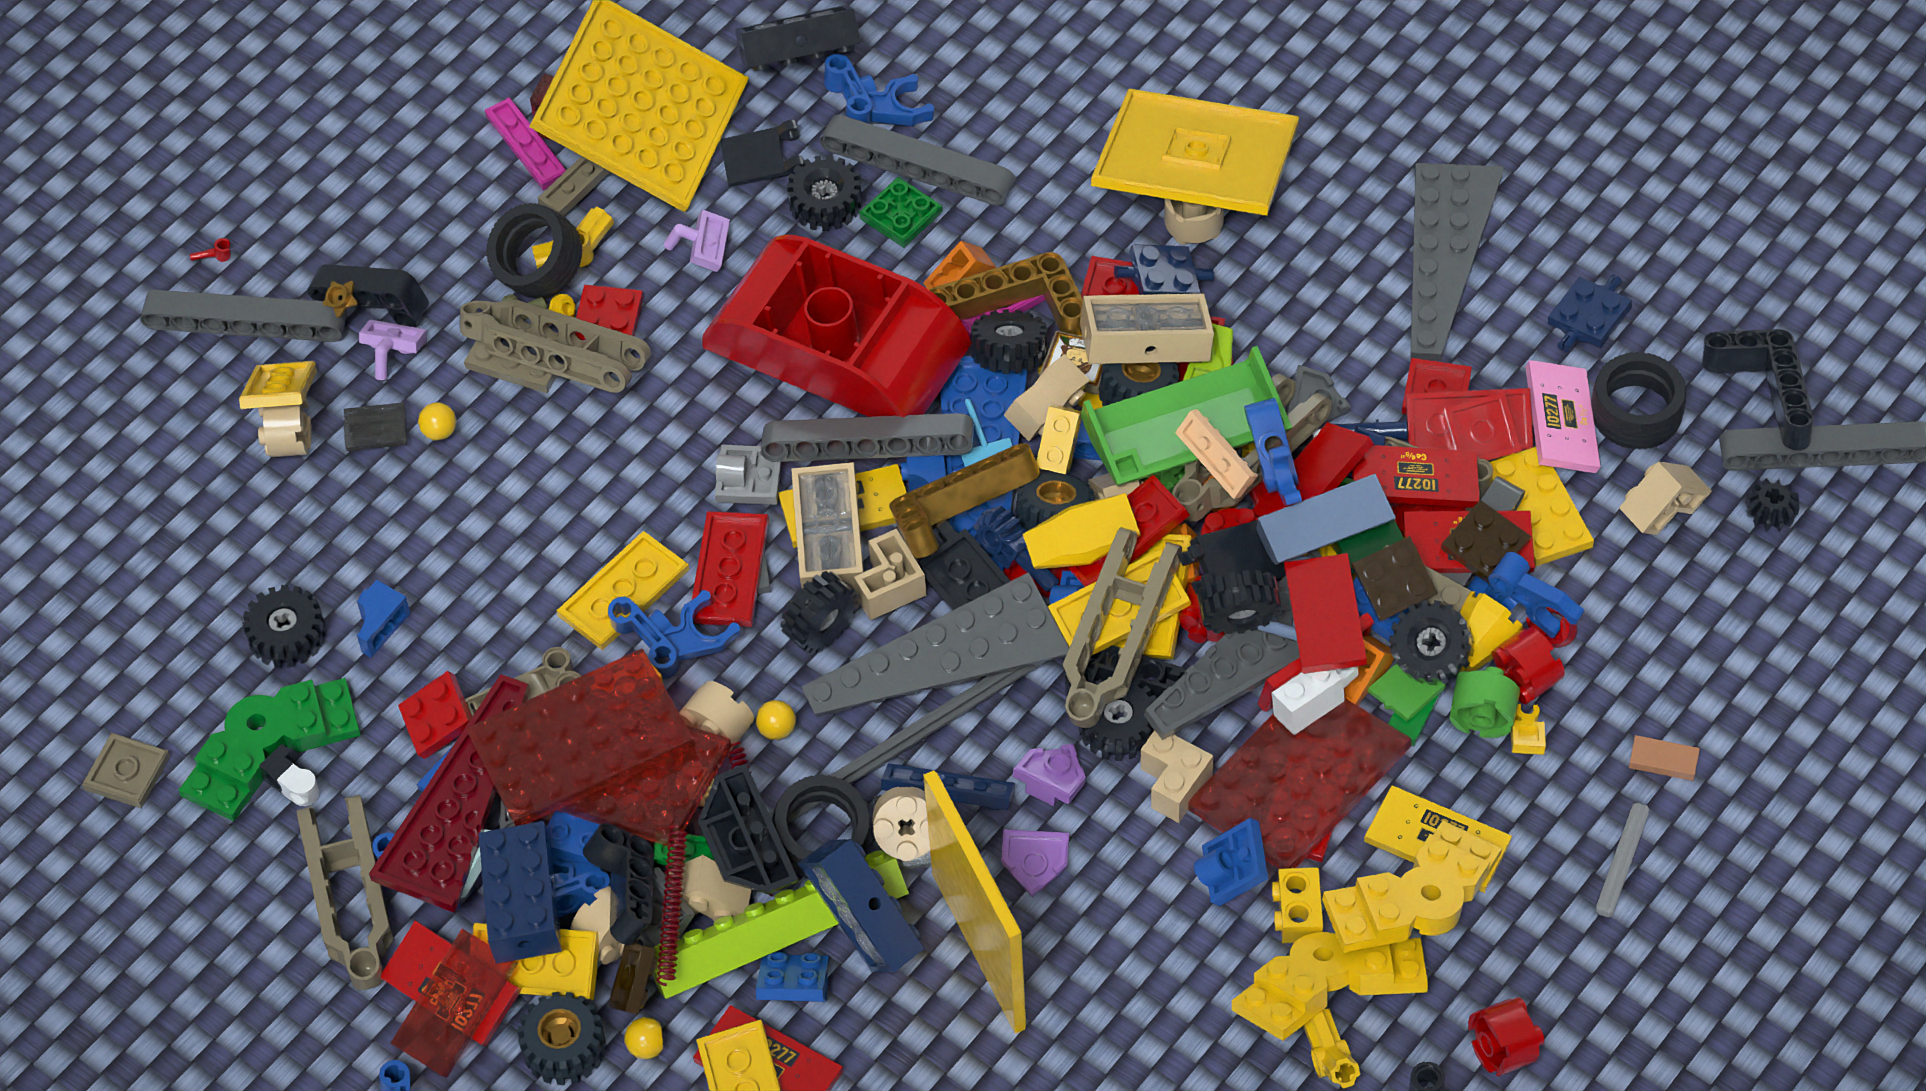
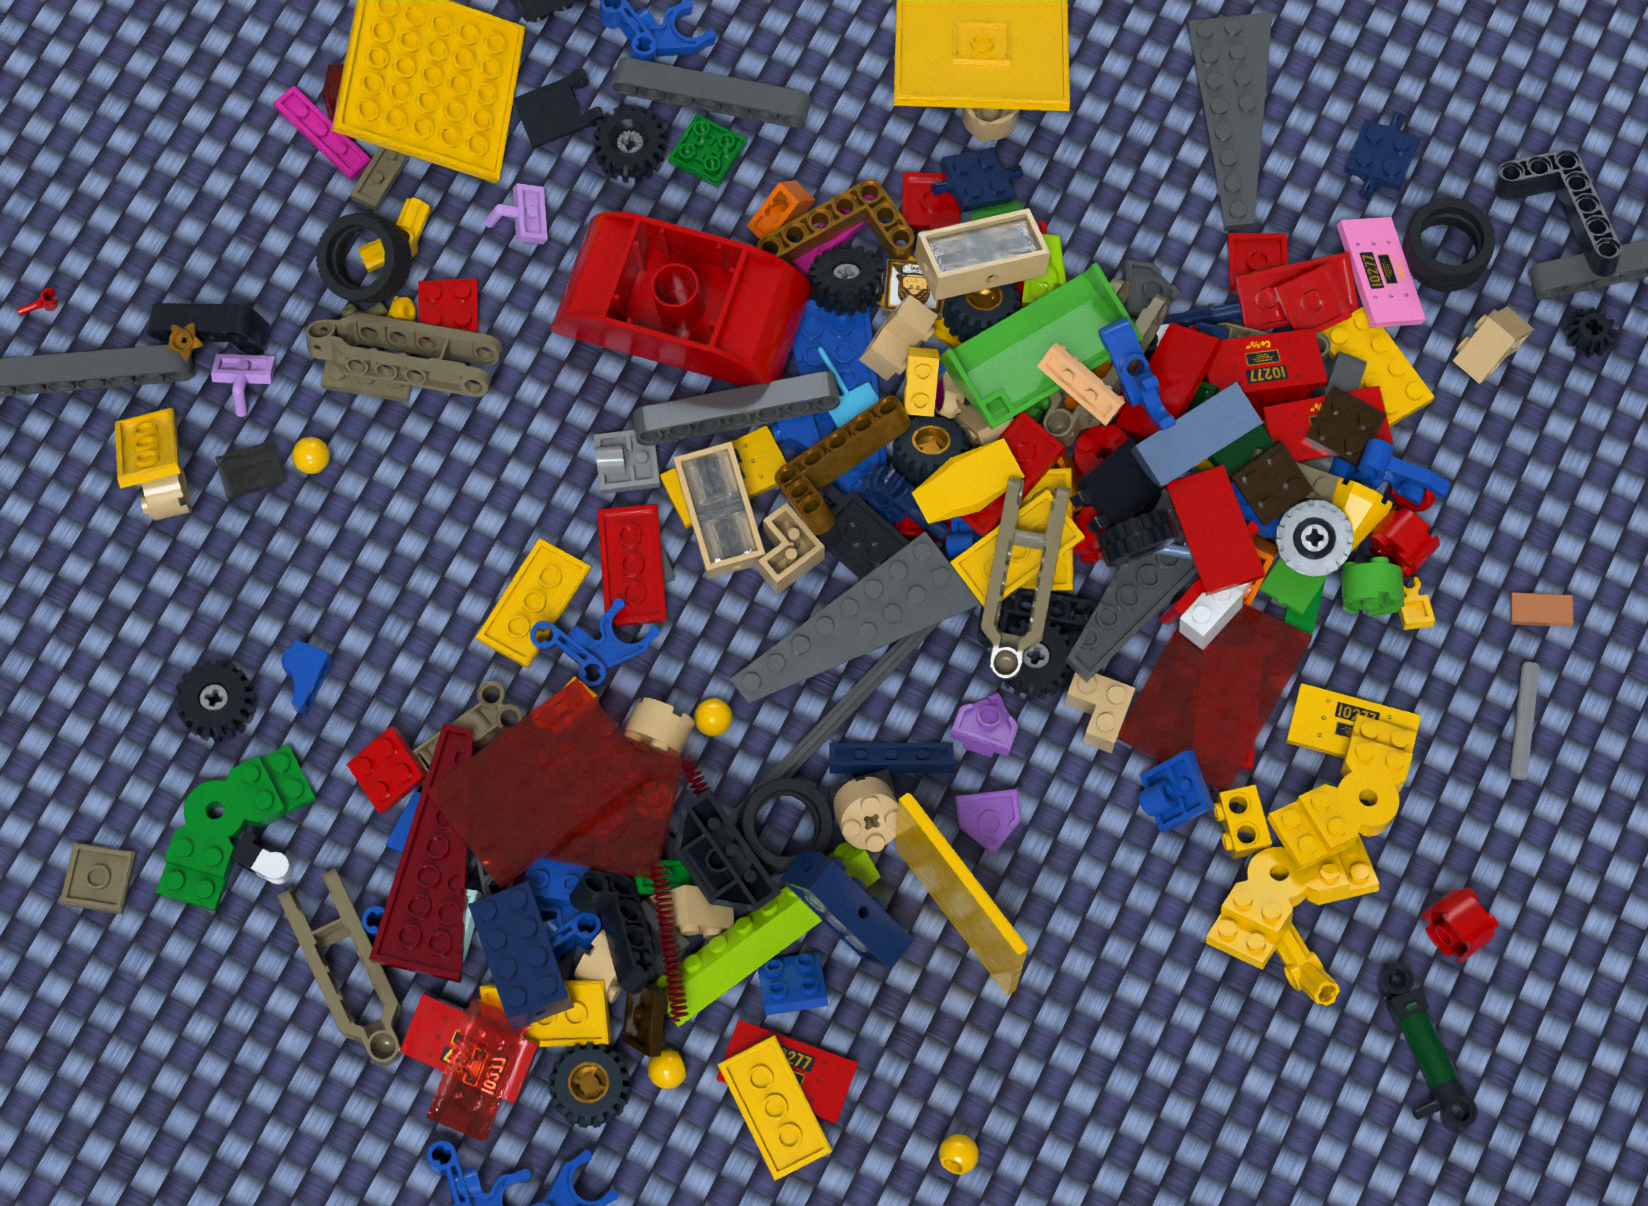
camera: 15 degrees left, 15 degrees up
black bush [780,571,860,654] -> none
none -> tan rock [935,370,968,419]

